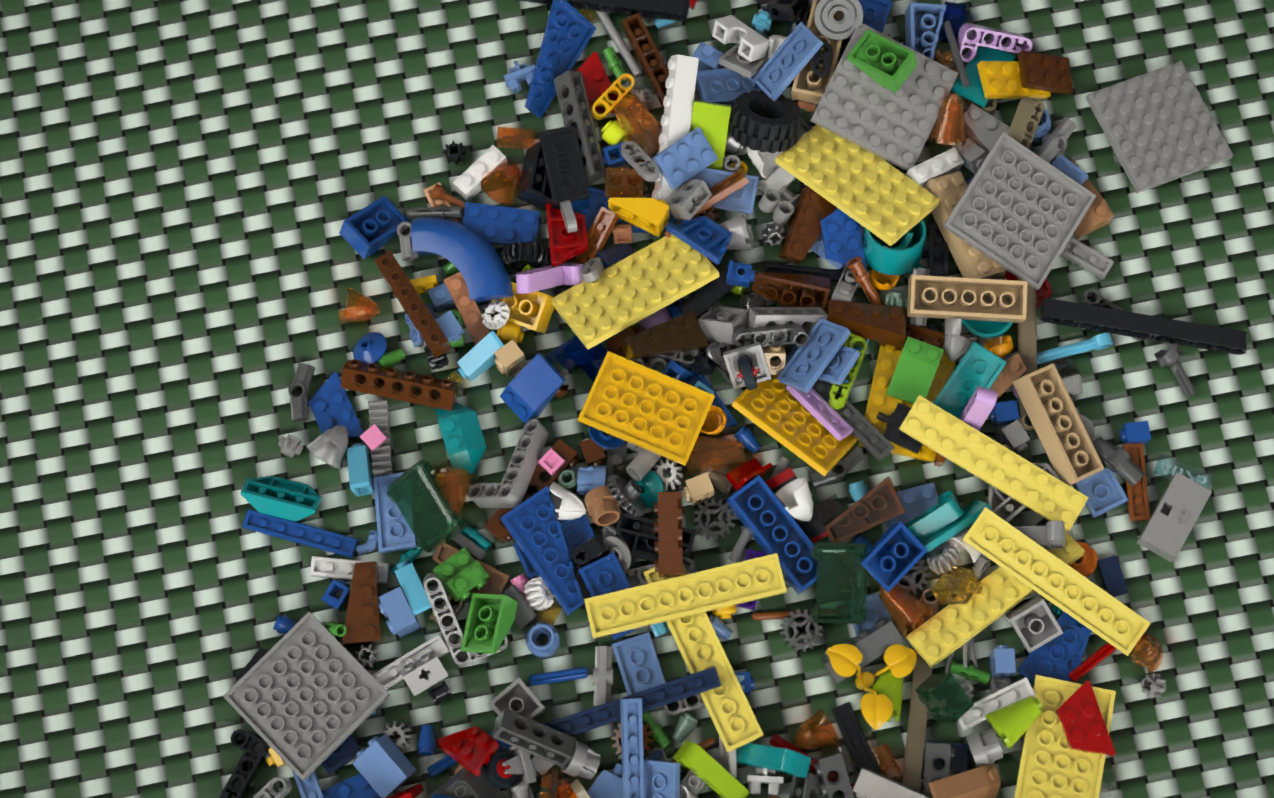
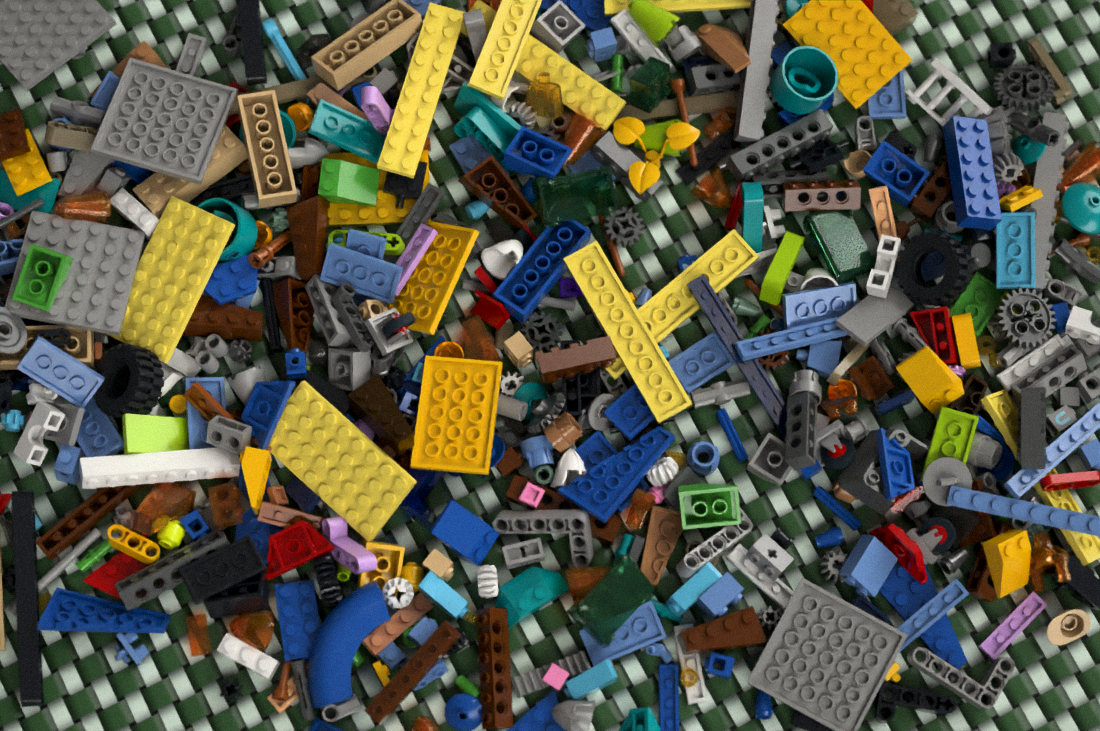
camera: 115 degrees left, 0 degrees up
bright green pin [321,621,346,637] -> none
bright green plate [433,547,489,602] -> none
red wing [435,726,499,777] -> none
light grey beam [560,200,578,233] -> none
black piece [572,534,611,569] -> none
light grey beam [581,257,604,283] -> none
light grey beam [621,141,659,182] -> none
medium blue plate [653,127,718,190] -> none
light grey bush [724,155,741,173] -> none
blue cone [734,425,761,454] -> none
none -> light grey piece [46,151,69,172]
none -> white gear [477,565,498,598]
none -> light grey brick [502,537,545,570]
none -> clear orange piece [625,488,656,530]
none -> dark orange piece [670,79,698,167]
none -> clear yellow bush [680,669,698,687]

